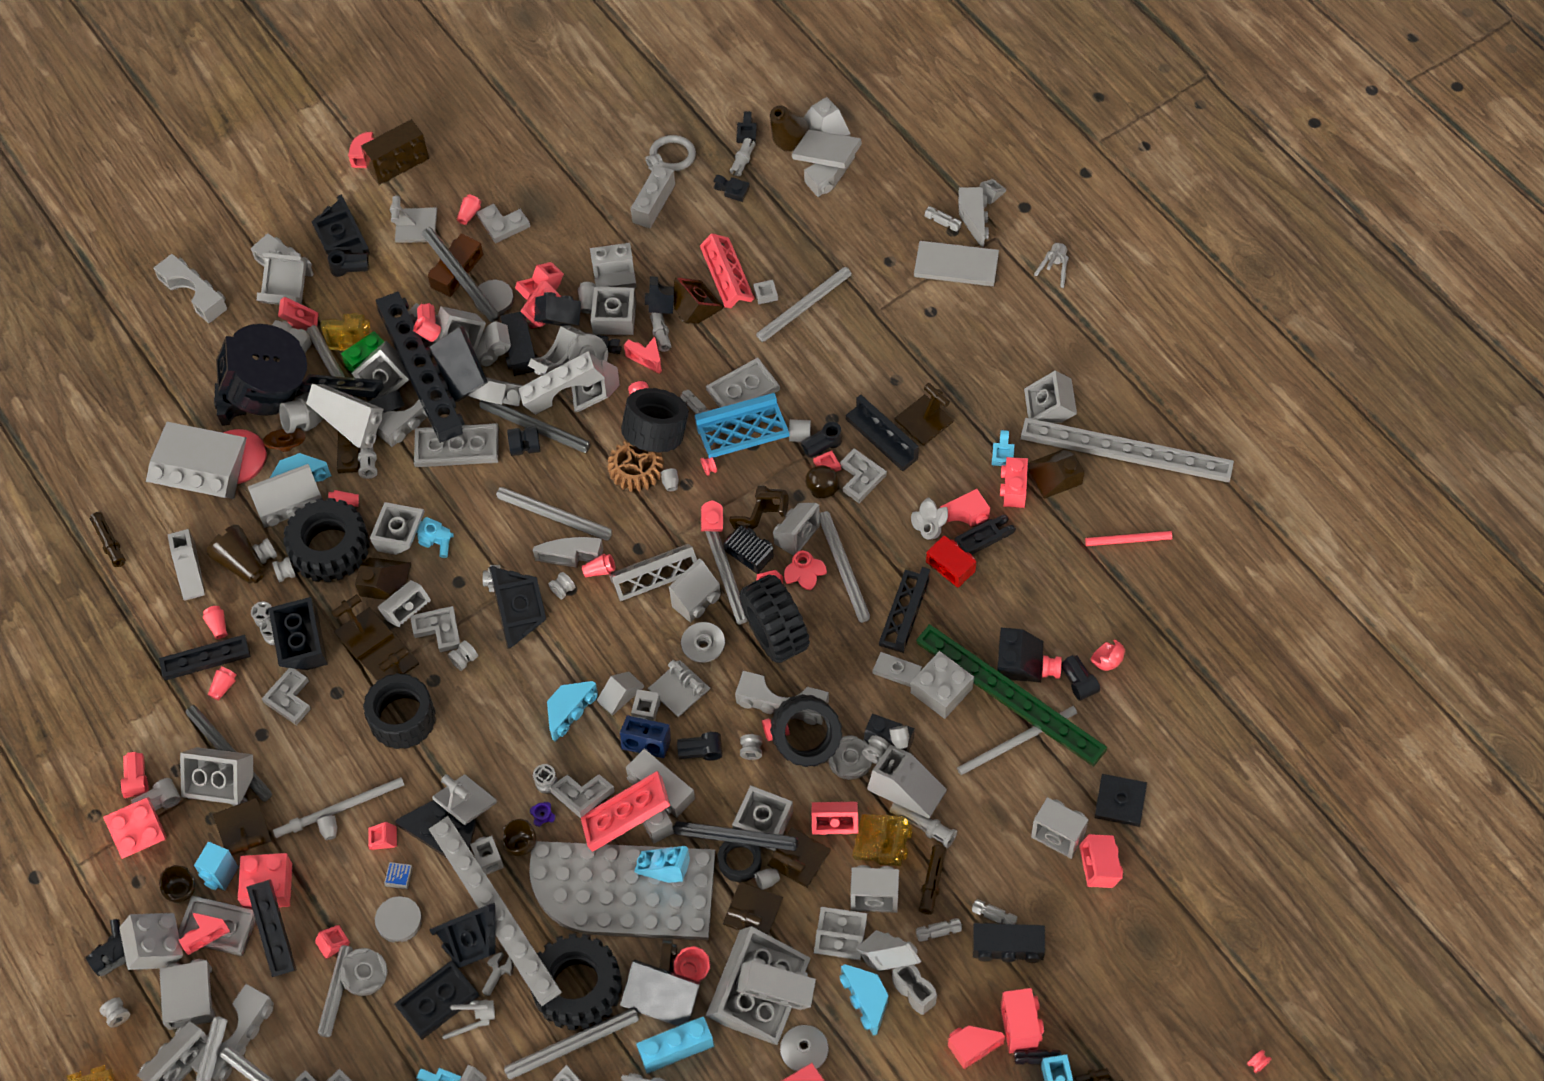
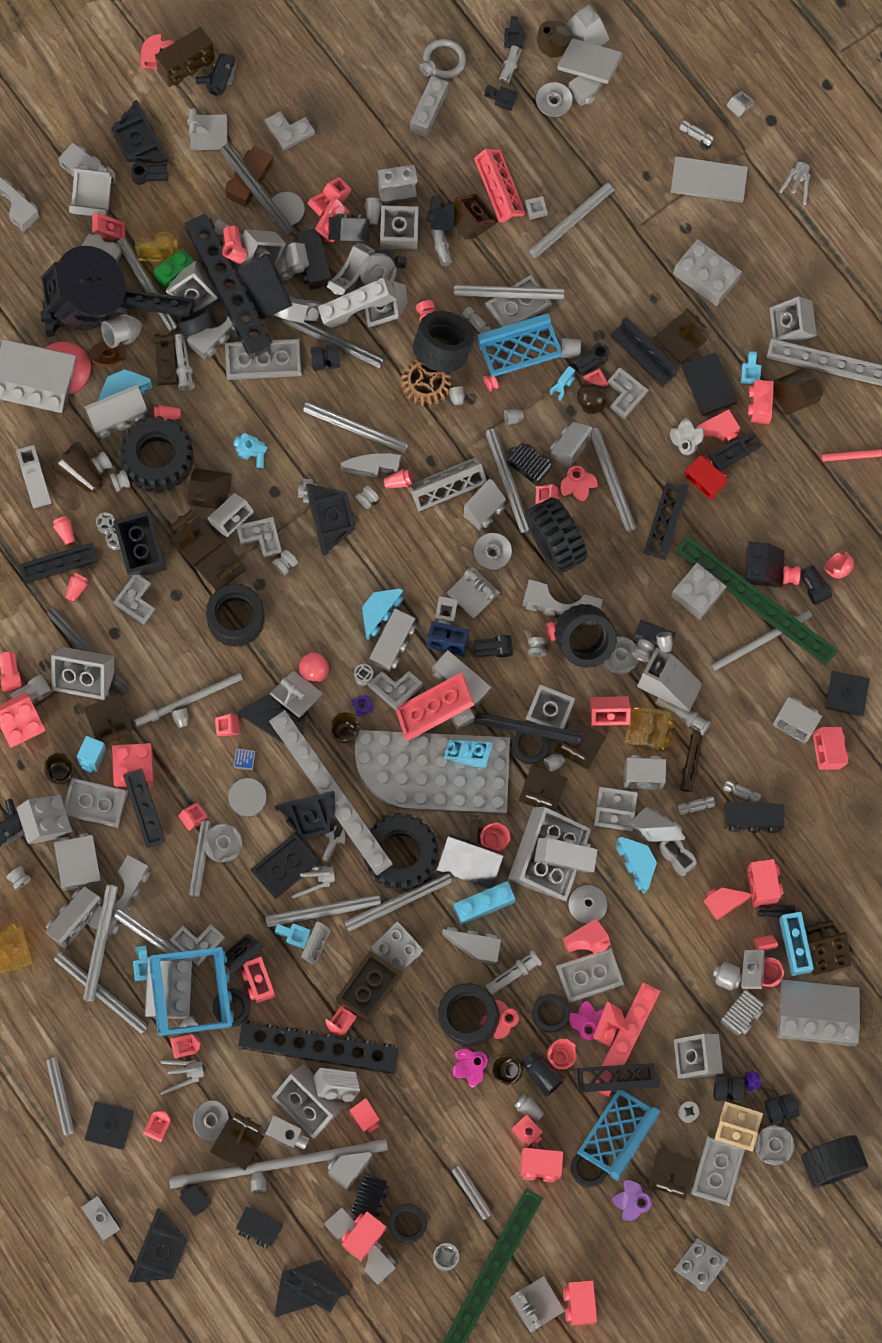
camera: 10 degrees left, 15 degrees up
coral slope [179,913,230,955] -> none
slope [306,384,383,448] -> none
light grey slope [370,502,425,555] -> none
coral cone [456,194,481,225] -> none
light grey brick [470,836,504,875] -> none
light grey slope [597,671,644,716] -> none
coral slope [624,337,662,374] -> none
coral plate [701,500,723,532] -> none
dark brown piece [729,485,789,530] -> none
light grey plate [873,652,922,687] -> none
light grey slope [958,187,989,247] -> none
none -> black piece [196,53,237,96]
none -> light grey axle [265,895,381,927]
none -> coral hair [298,653,330,682]
none -> light grey brick [369,609,417,673]
none -> light grey axle [454,285,564,300]
none -> light grey hose [504,409,524,425]
none -> light grey dish [536,82,573,117]
none -> medium azure plate [550,366,575,401]
none -> light grey brick [673,239,742,306]
none -> black tile [681,352,737,416]

